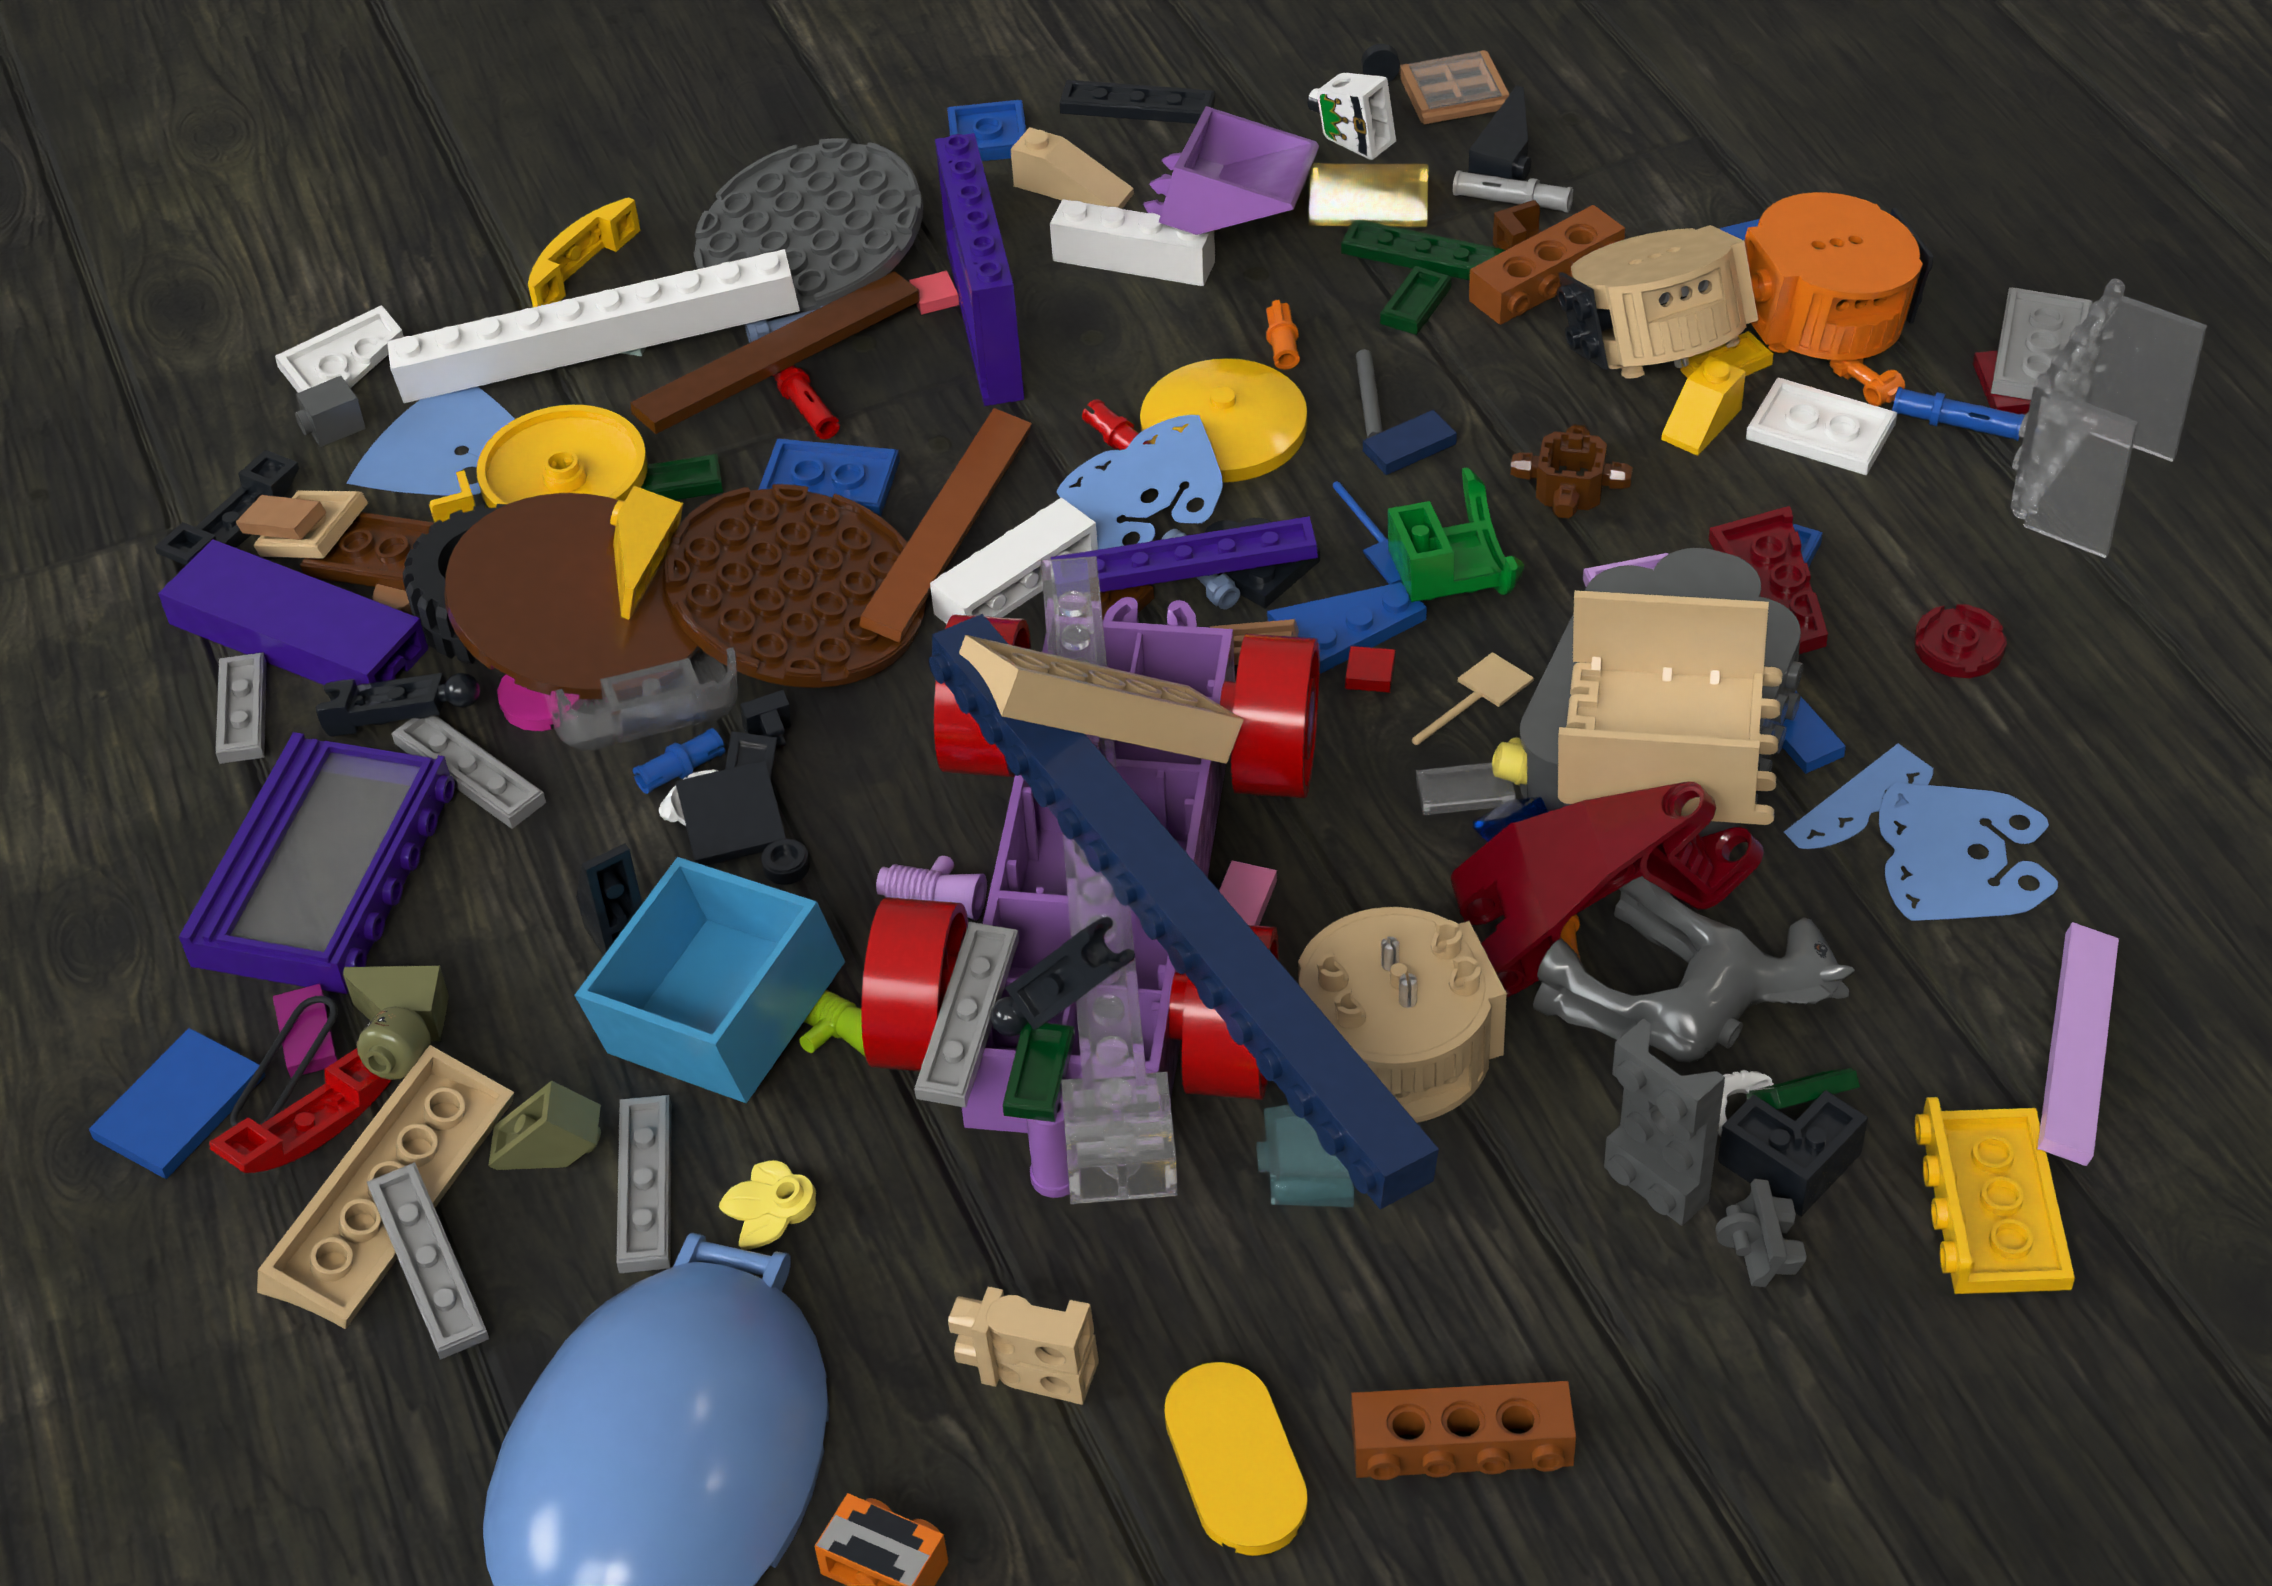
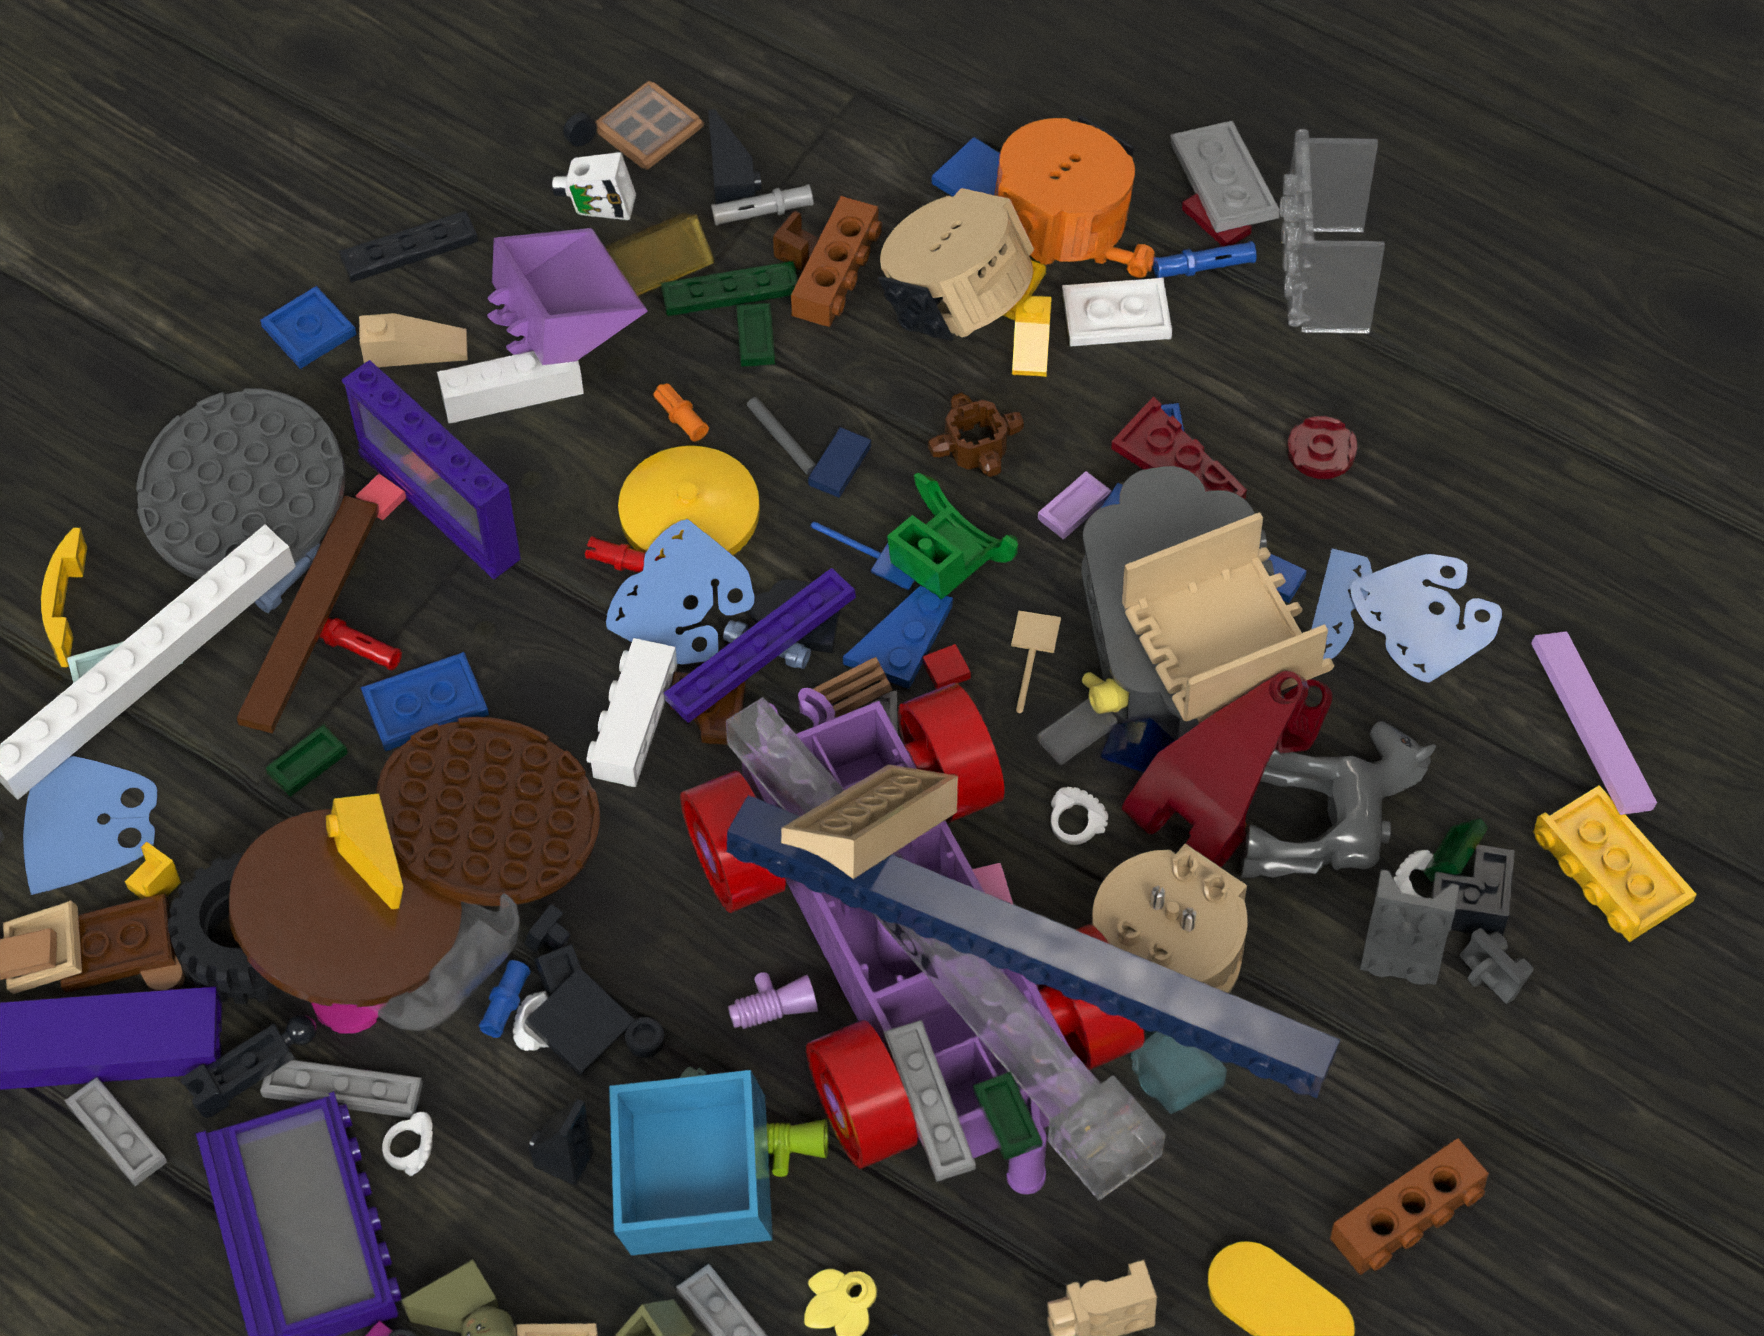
camera: 35 degrees left, 10 degrees up
yellow dish [477,405,648,508] -> none
dark orange tile [859,408,1032,643] -> none
black plate [991,916,1135,1037] -> none
none -> white piece [382,1112,433,1176]
none -> white piece [1050,787,1108,845]

